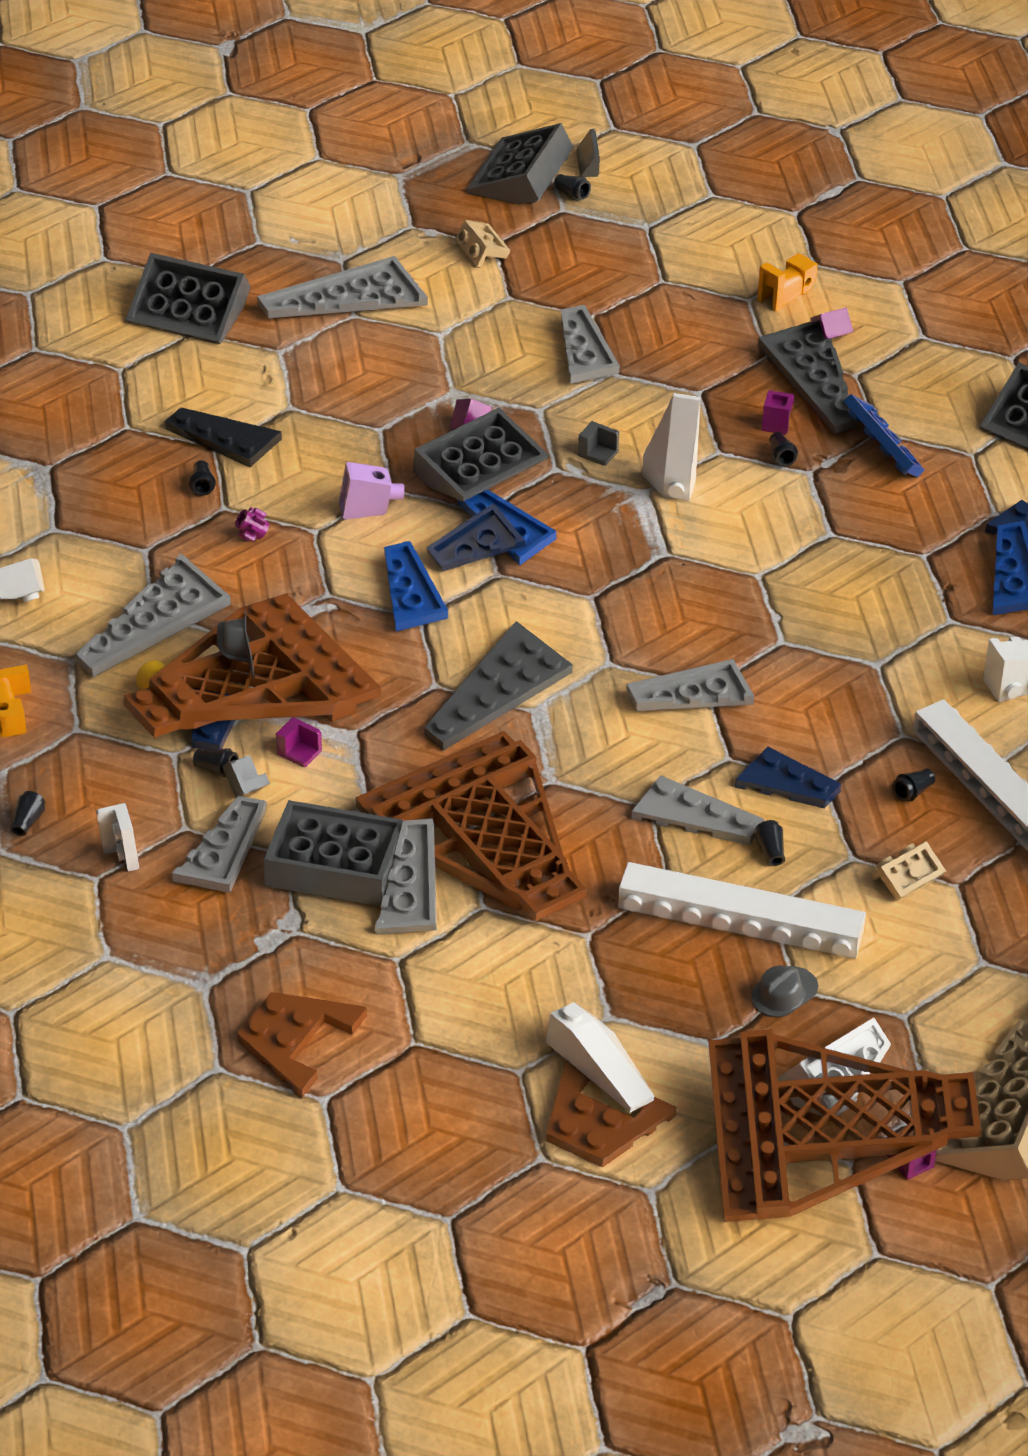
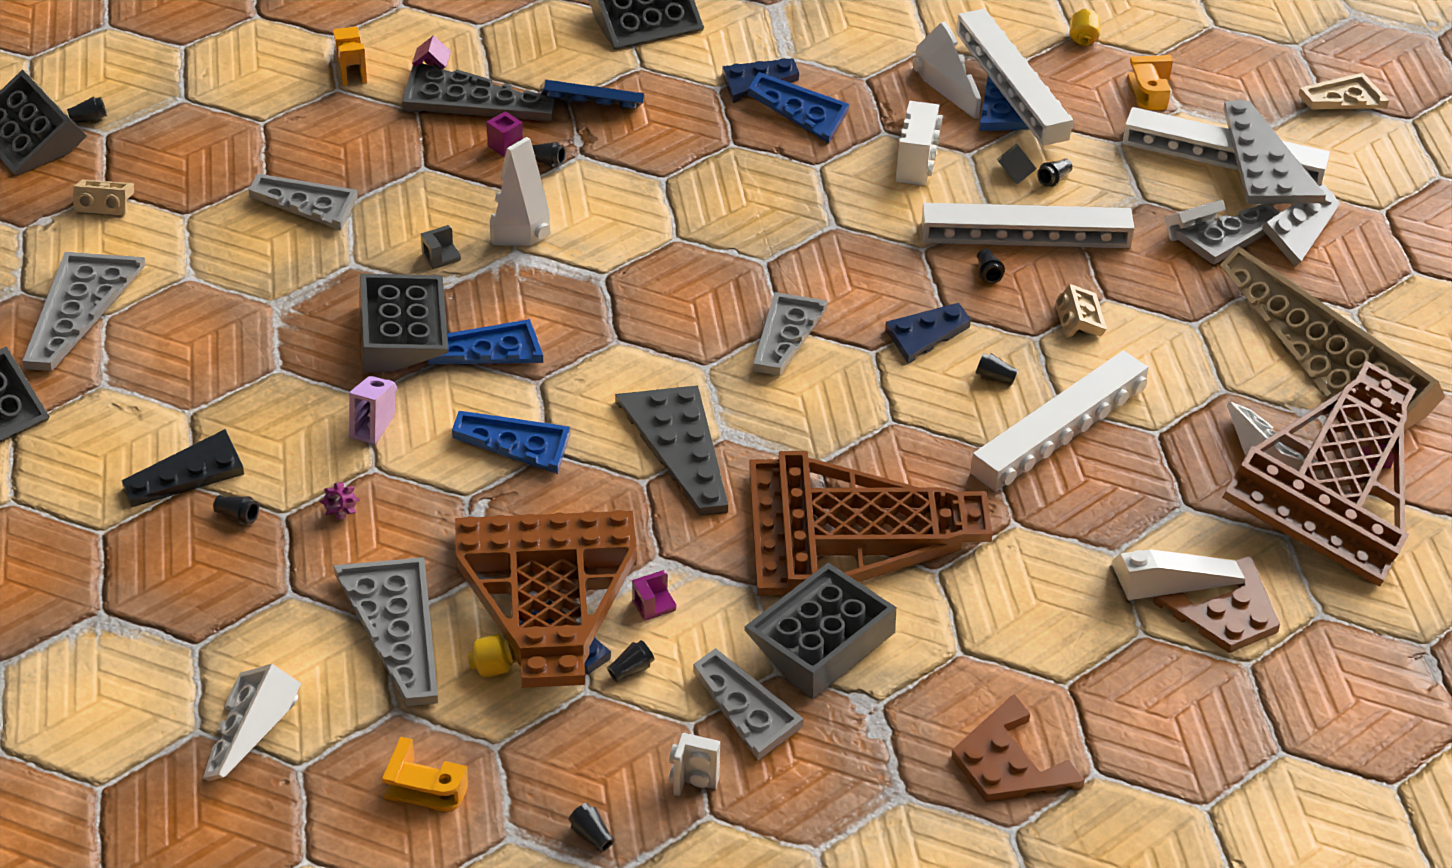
camera: 60 degrees left, 0 degrees up
dark grey piece [217,611,254,678] -> none
panel [223,755,270,797] -> none
light grey wing [375,819,437,935] -> none
dark blue wing [426,503,526,571] -> none
magenta panel [449,398,492,430] -> none
dark grey slope [576,129,600,177] -> none
light grey wing [631,775,764,845] -> none
dark grey piece [751,965,819,1017] -> none

